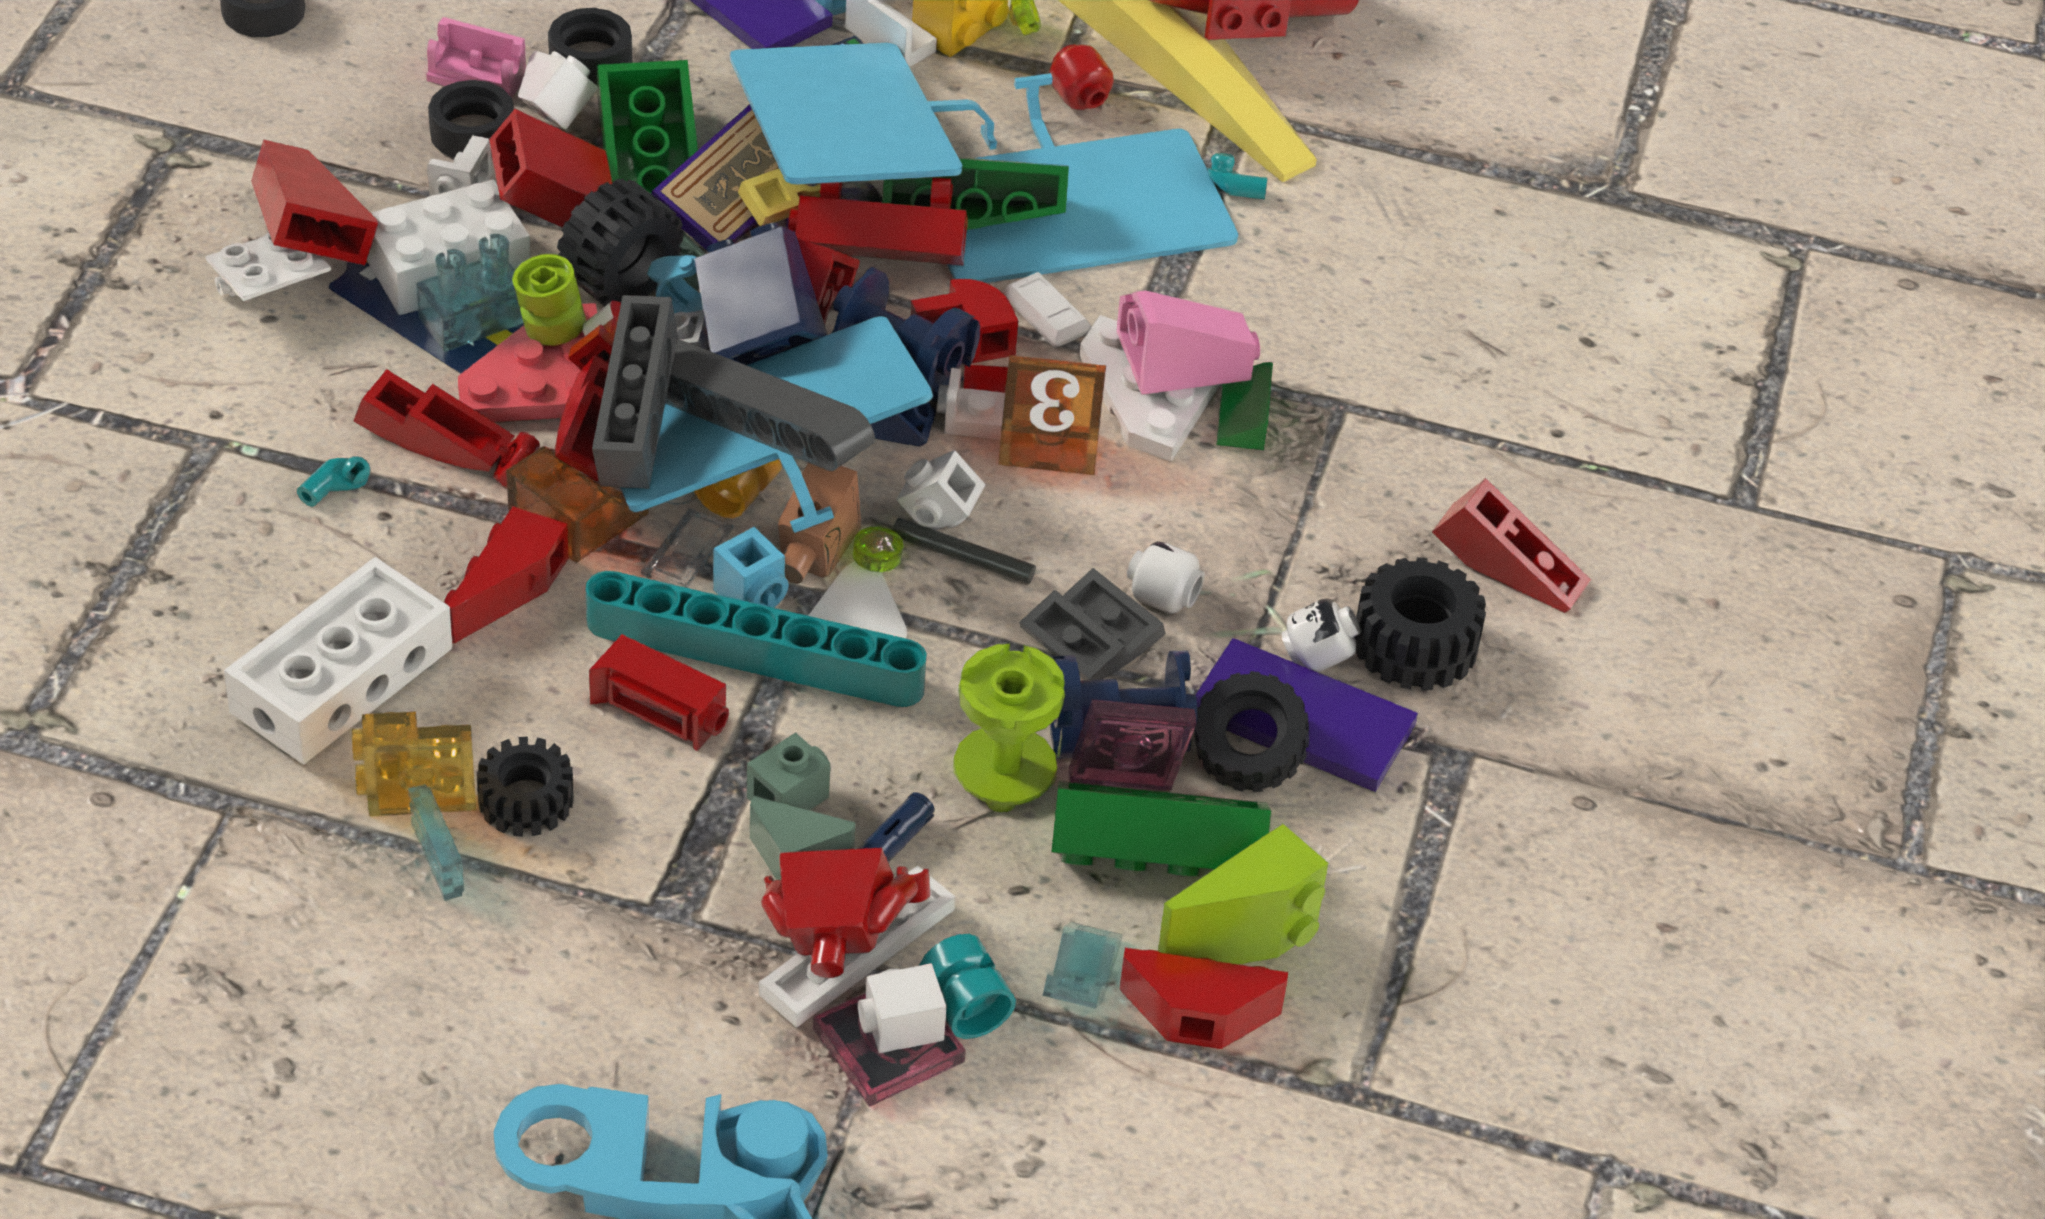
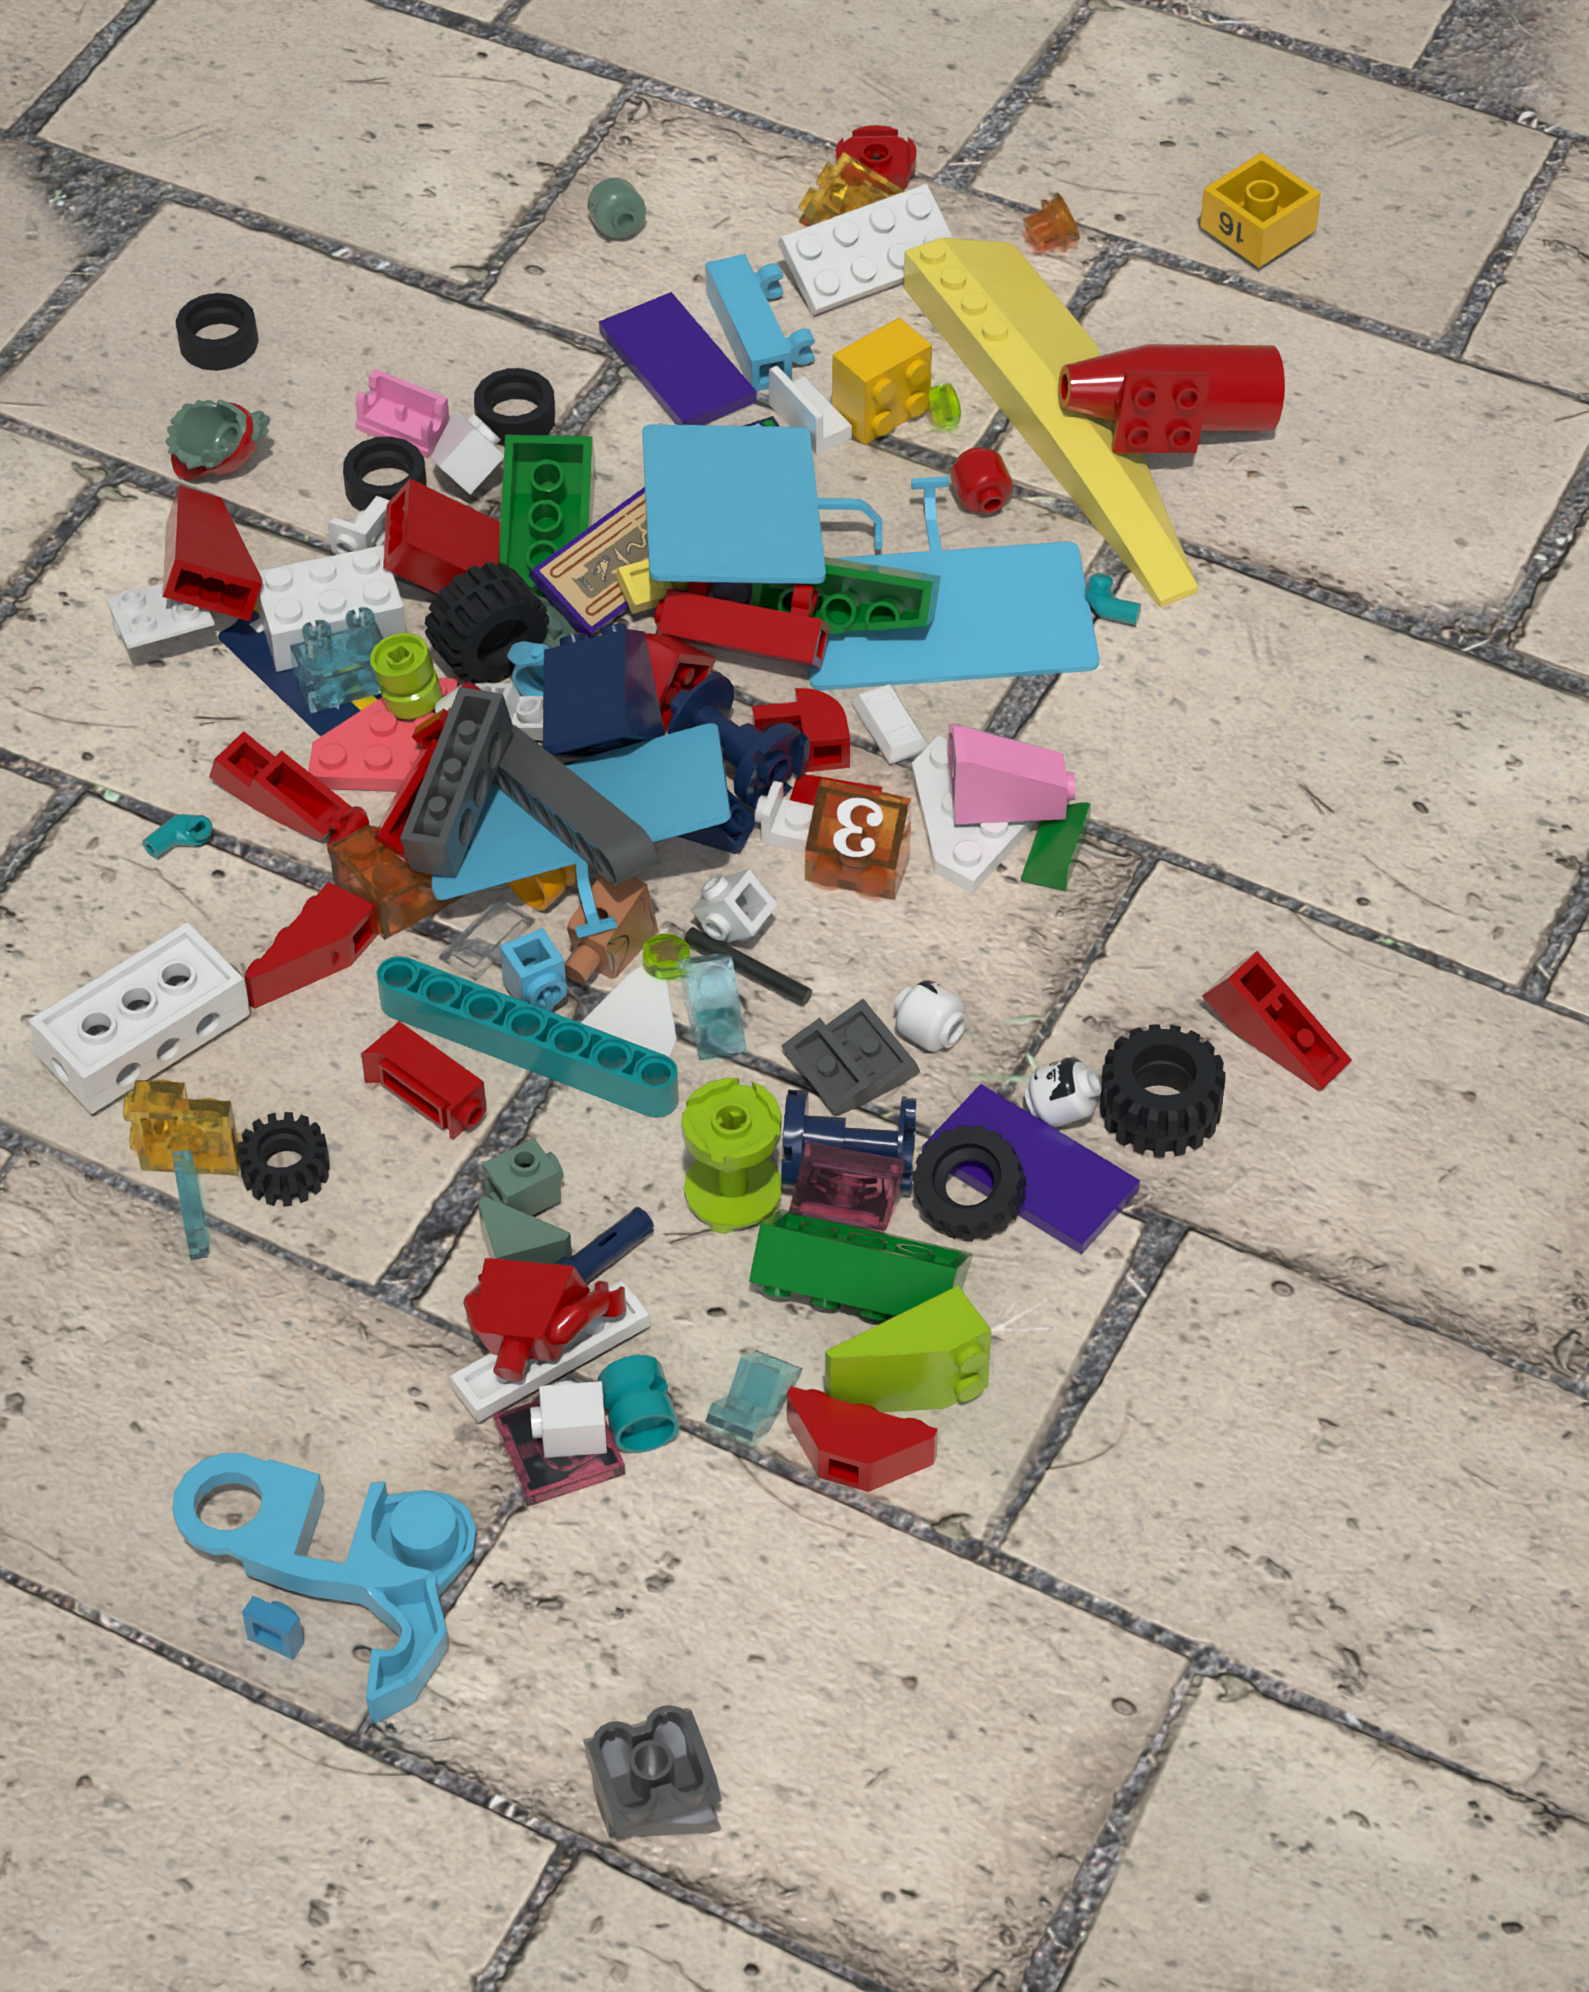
camera: 15 degrees right, 5 degrees up
none -> sand green hair [165,400,270,481]
none -> clear light blue slope [678,952,747,1060]

